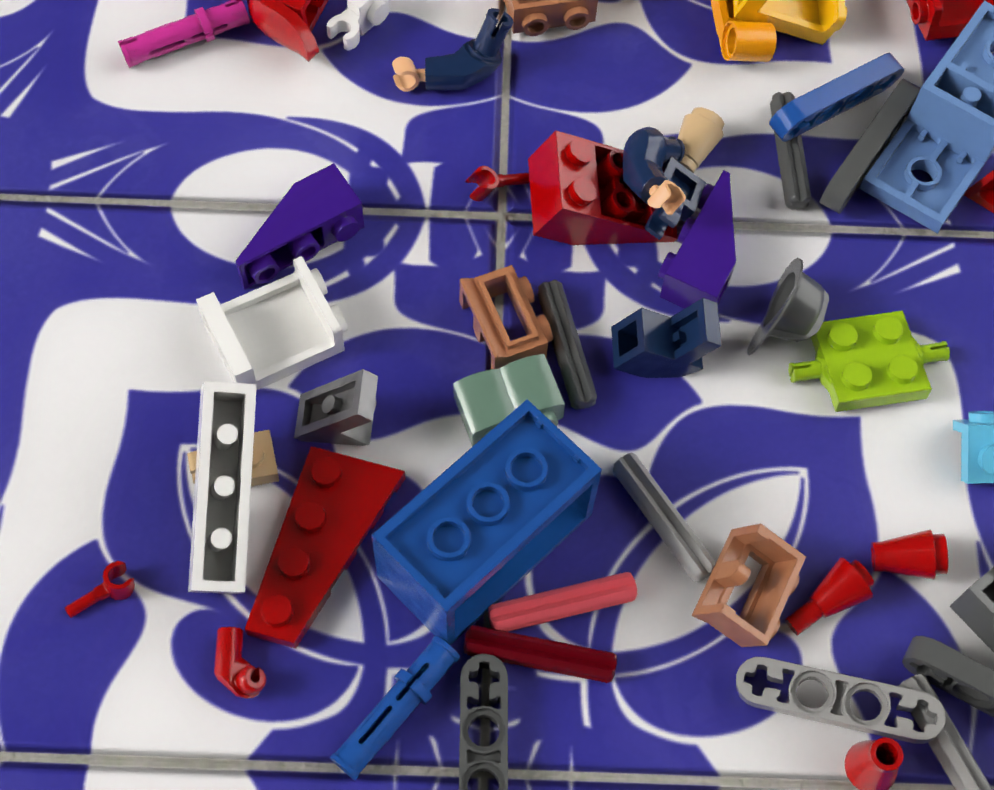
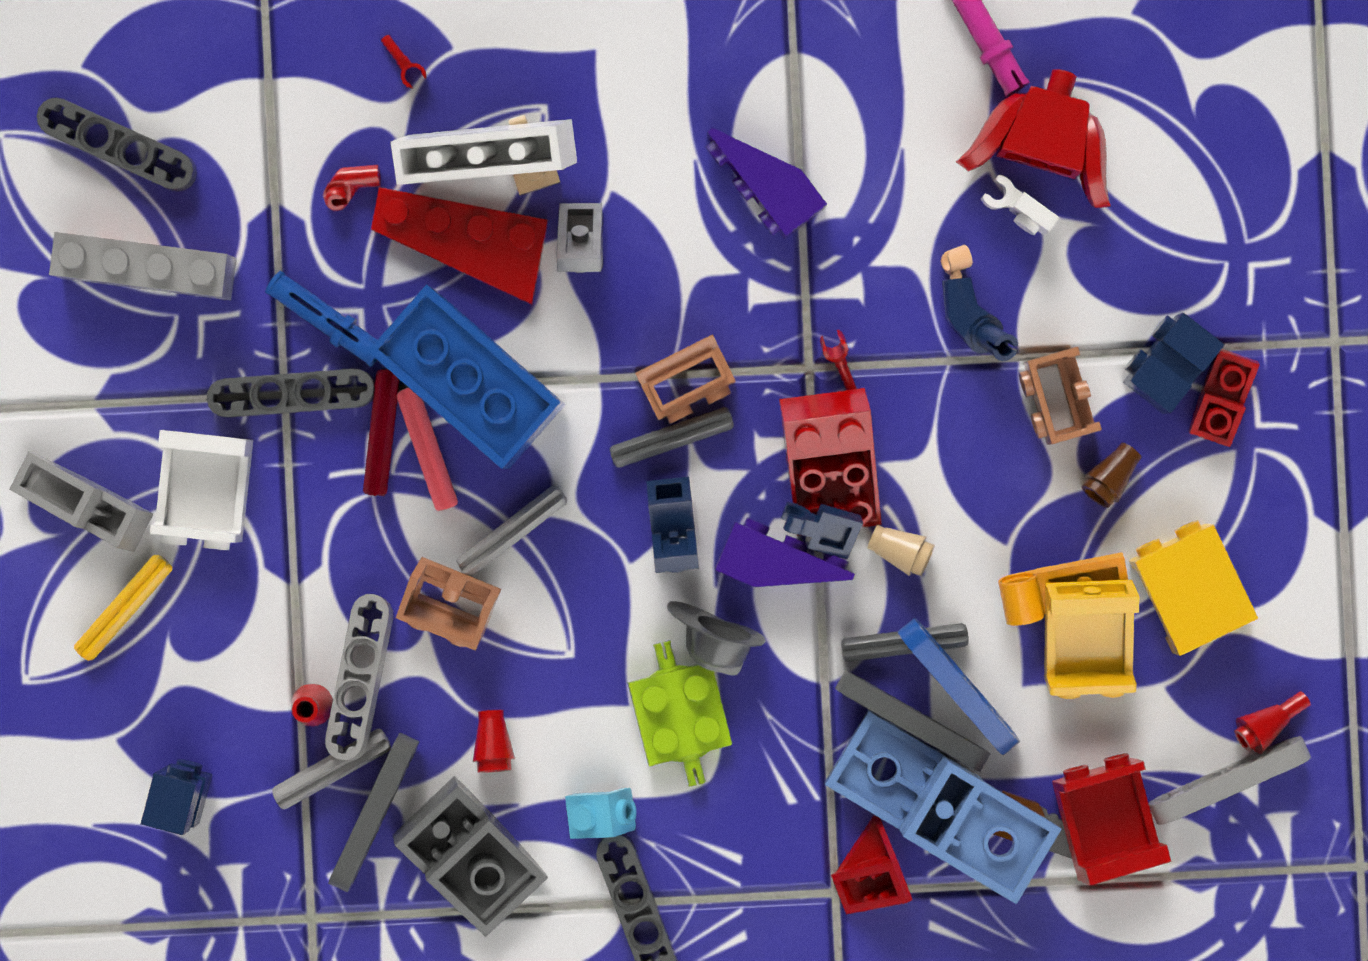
camera: 90 degrees right, 25 degrees up
white panel [196,256,348,390] -> none
sand green brick [453,354,565,447] -> none
dark blue arm [623,127,686,215] -> none
red cone [785,557,874,636] -> none

